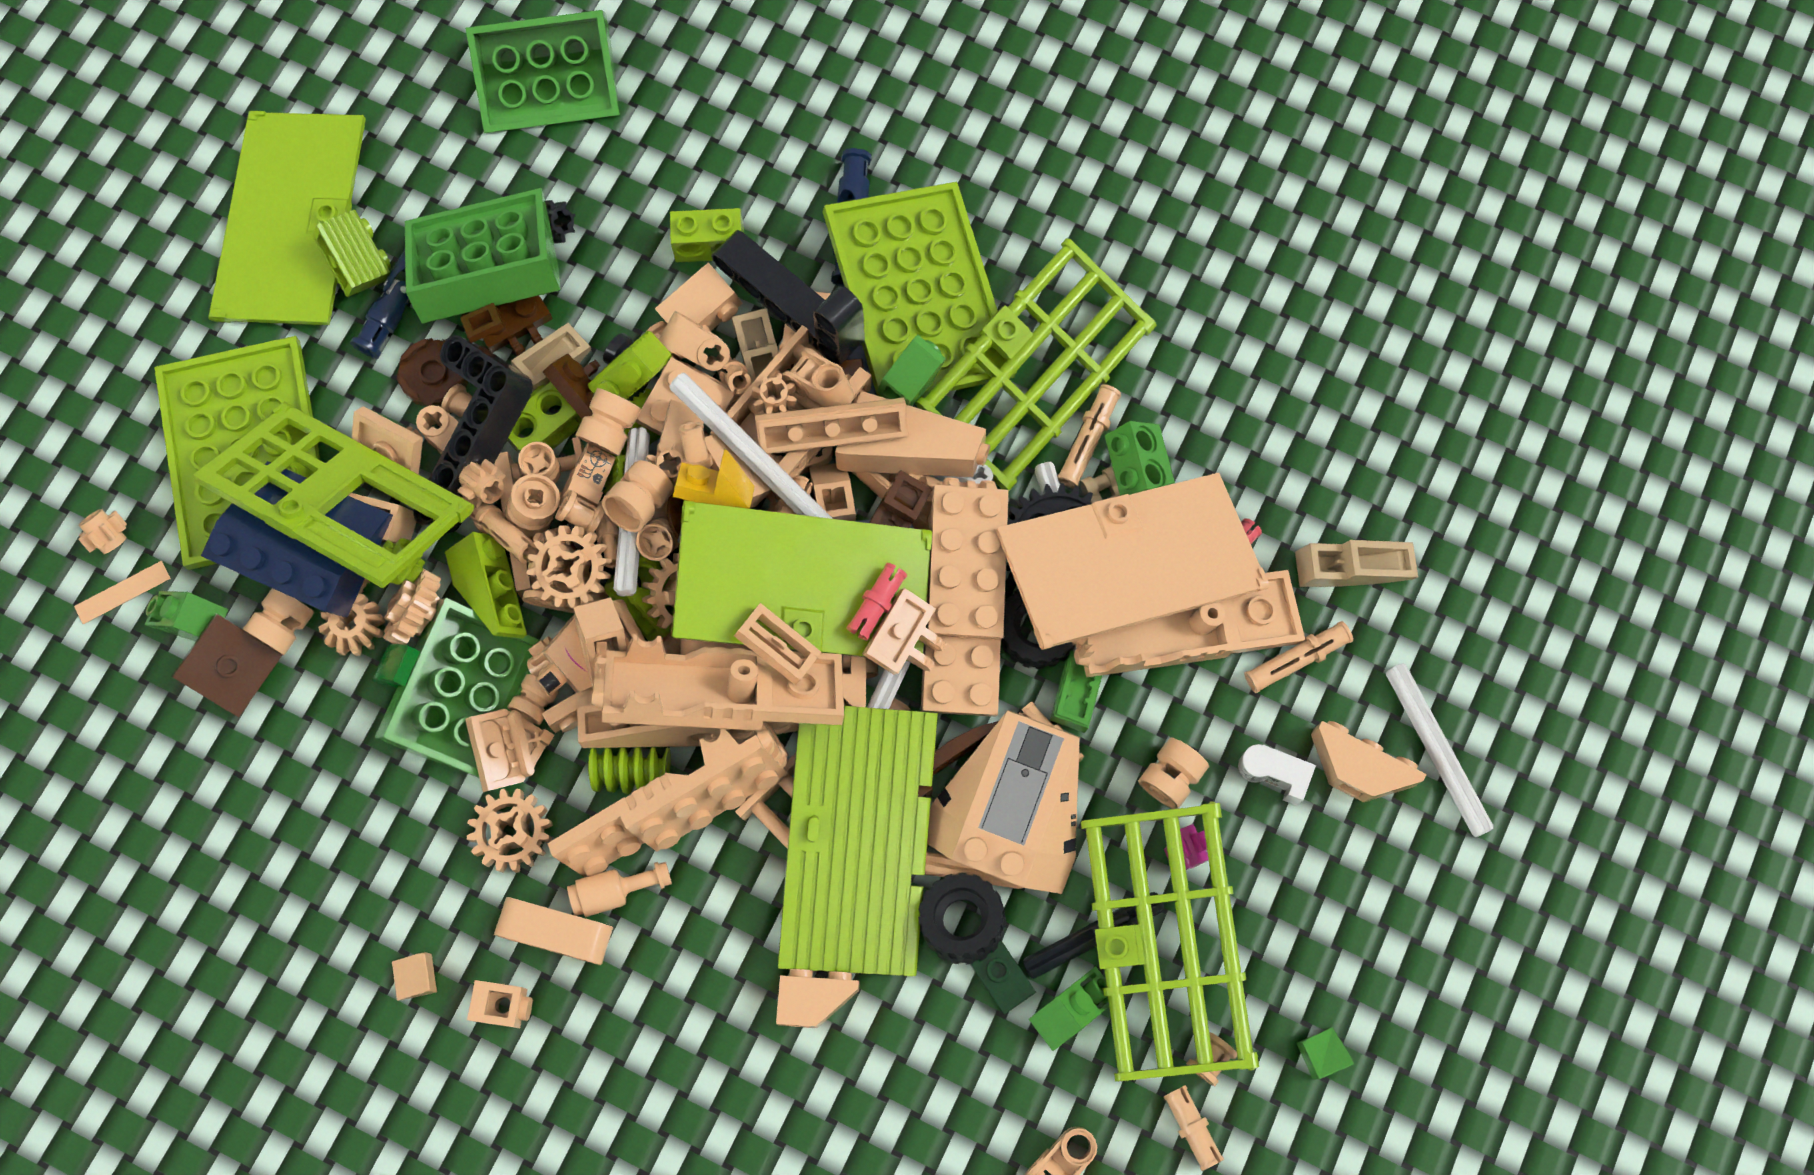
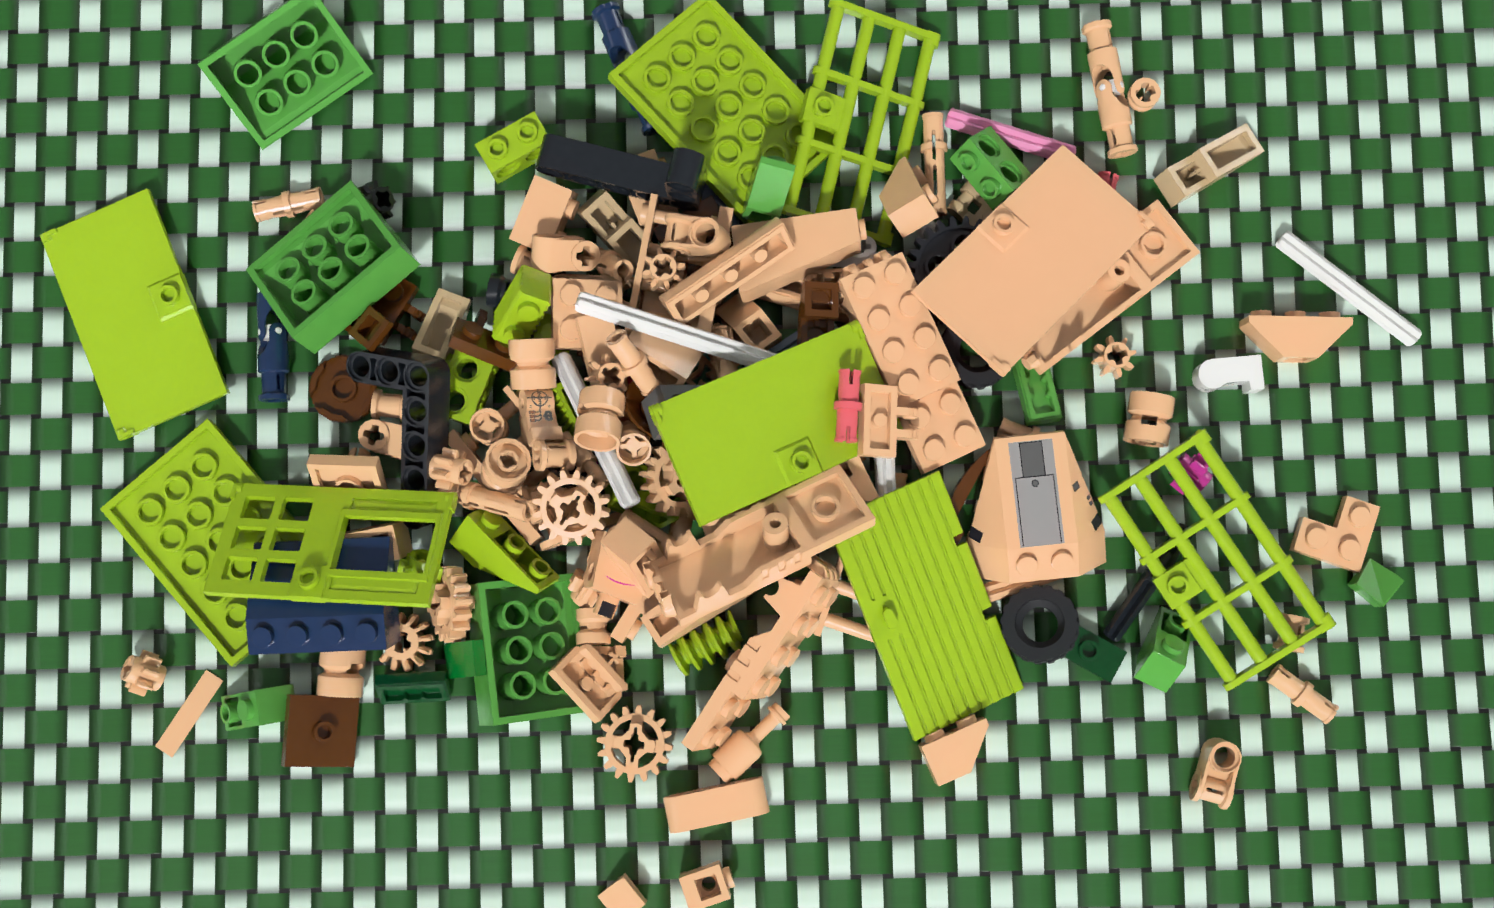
camera: 25 degrees left, 10 degrees up
lime brick [313,210,391,297] -> none
yellow slope [673,449,755,509] -> none
light nougat tile [734,603,821,685] -> none
light nougat pin [1244,621,1353,693] -> none
none -> light nougat pin [252,187,325,222]
none -> dark green plate [374,671,452,705]
none -> light nougat slope [879,157,939,238]
none -> bright pink axle [945,108,1076,159]
none -> light nougat piece [1081,19,1138,159]
none -> light nougat gear [1091,335,1136,379]
none -> light nougat bush [1127,78,1161,112]
none -> light nougat plate [1289,496,1380,573]

